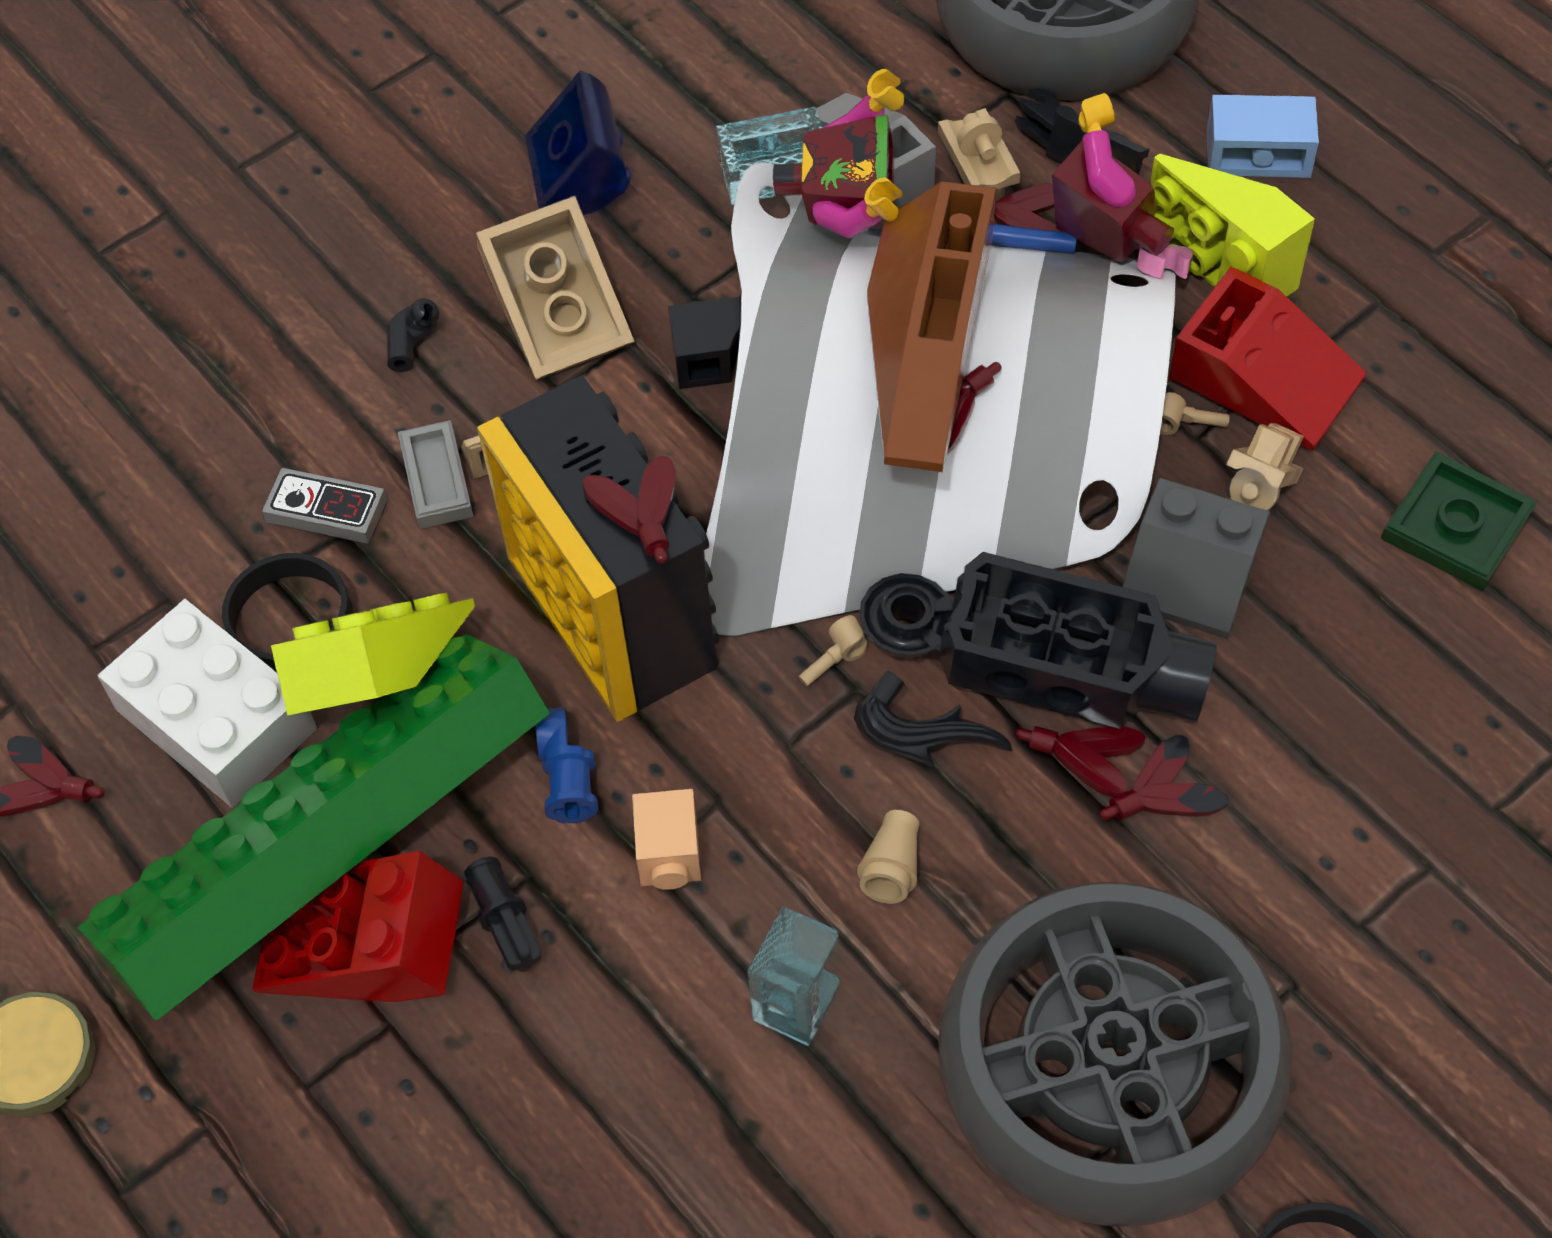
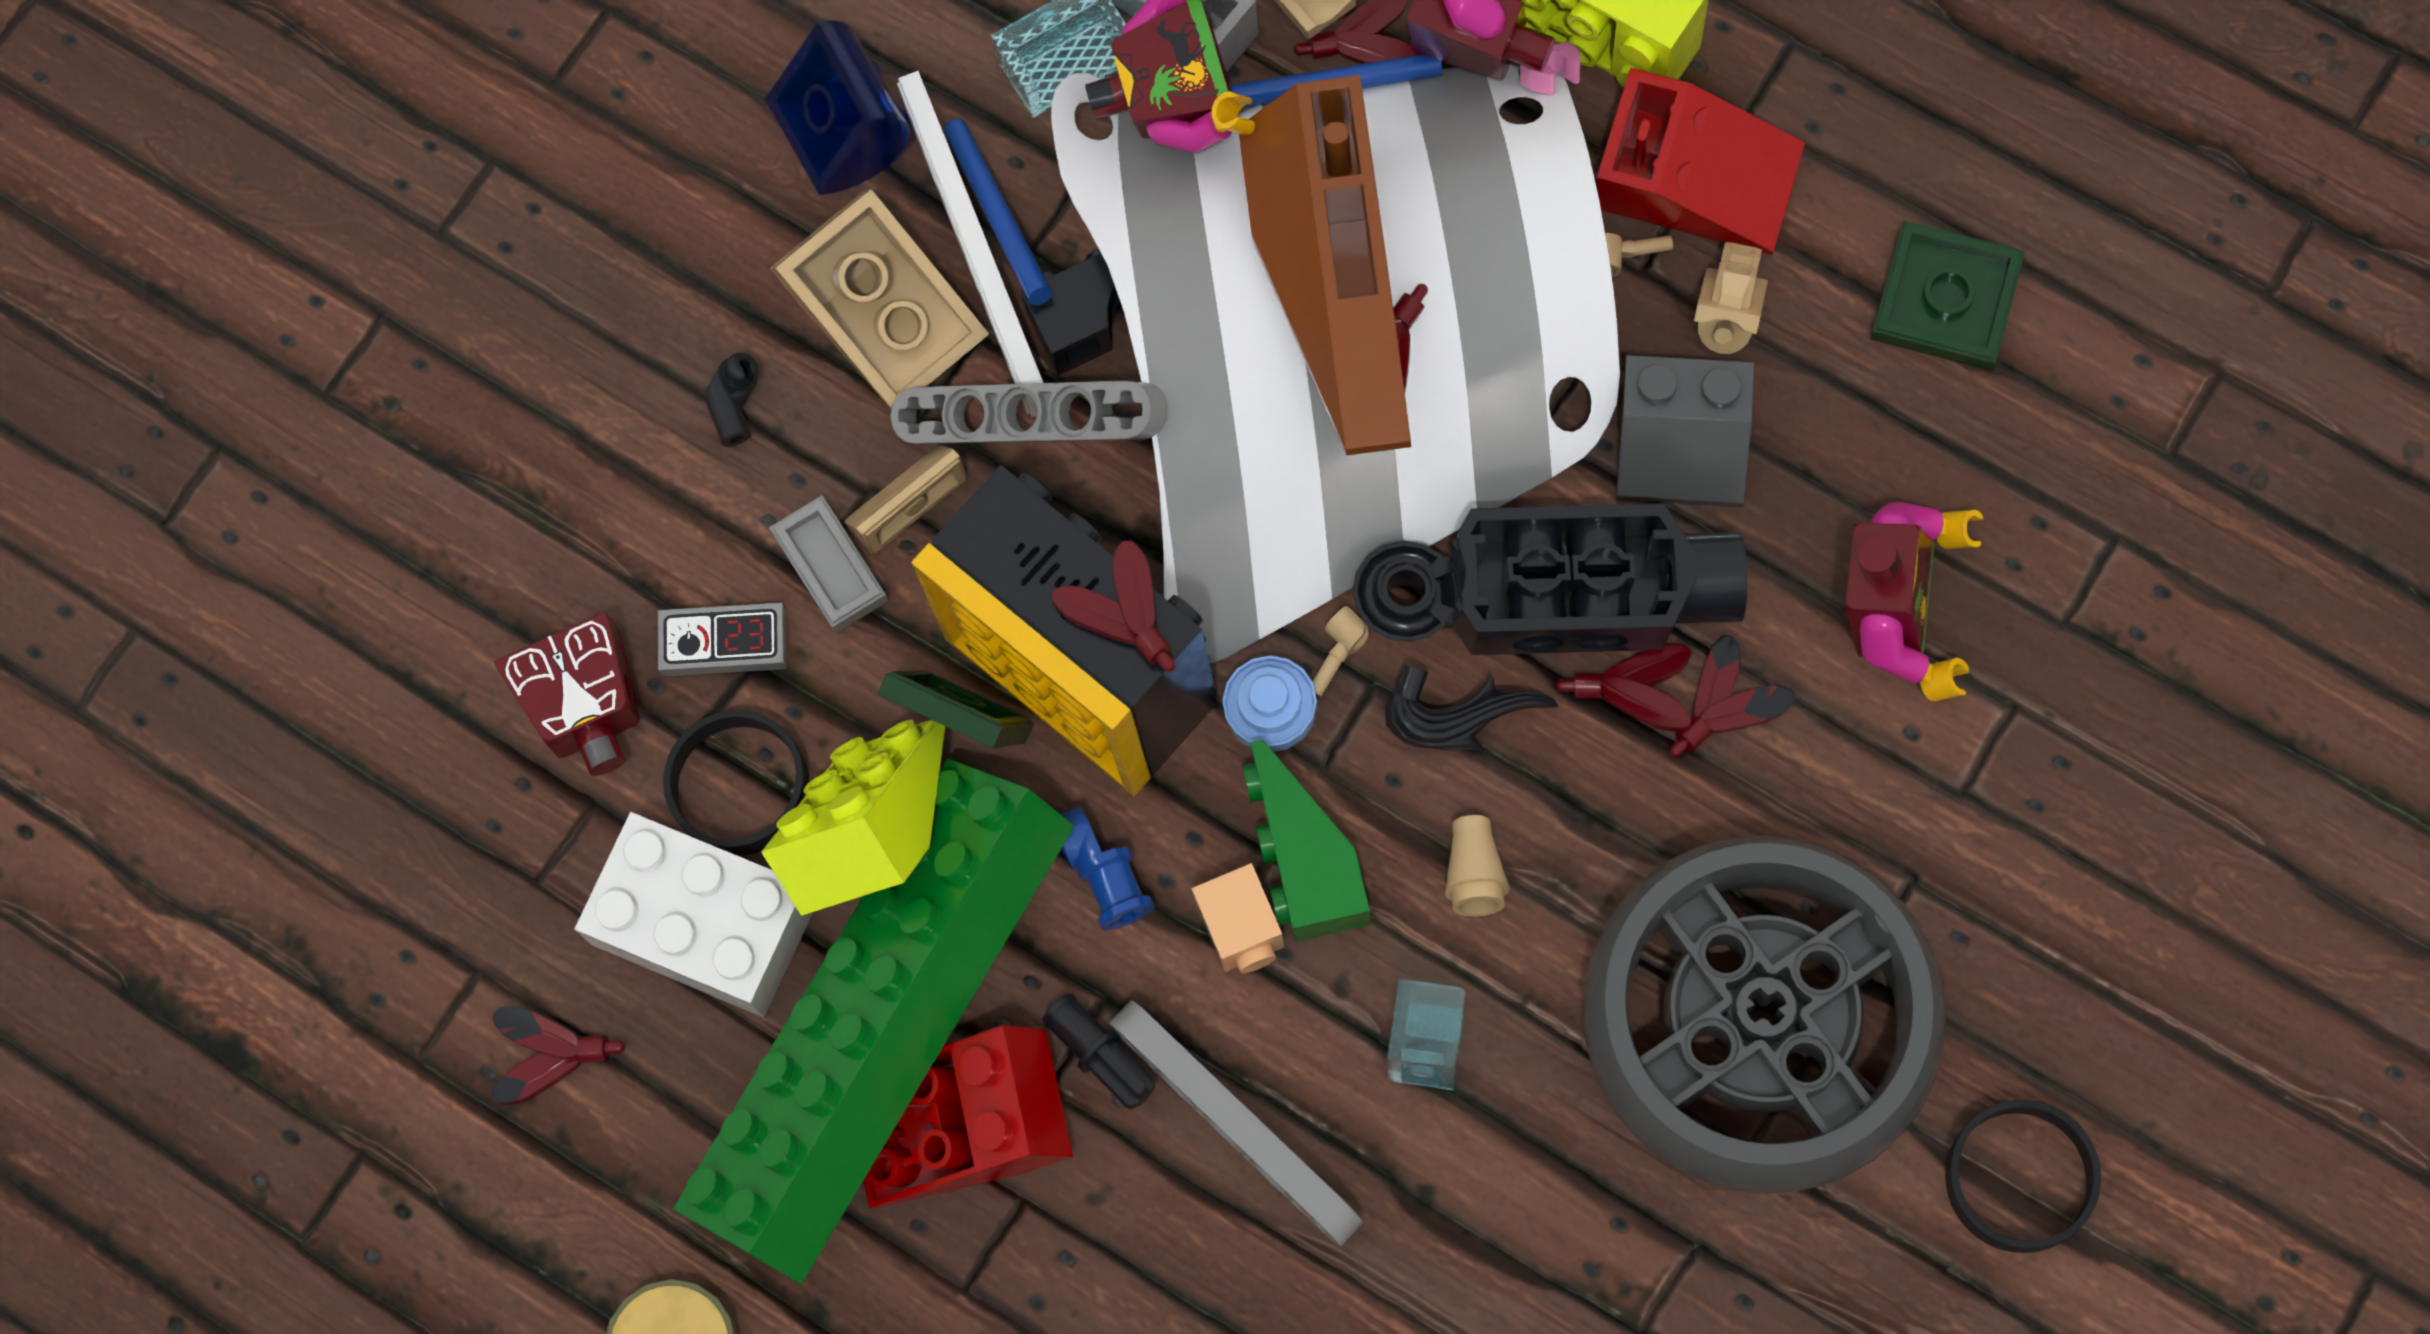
camera: 10 degrees left, 15 degrees up
none -> dark red torso [494,611,640,776]
none -> dark green tile [878,670,1034,748]
none -> light grey beam [890,381,1168,444]
none -> white tile [897,71,1043,417]
none -> blue bar [943,119,1052,305]
none -> light grey beam [1108,1000,1363,1247]
none -> light blue plate [1222,655,1318,752]
none -> green slope [1242,740,1371,942]
none -> torso [1846,502,1983,702]

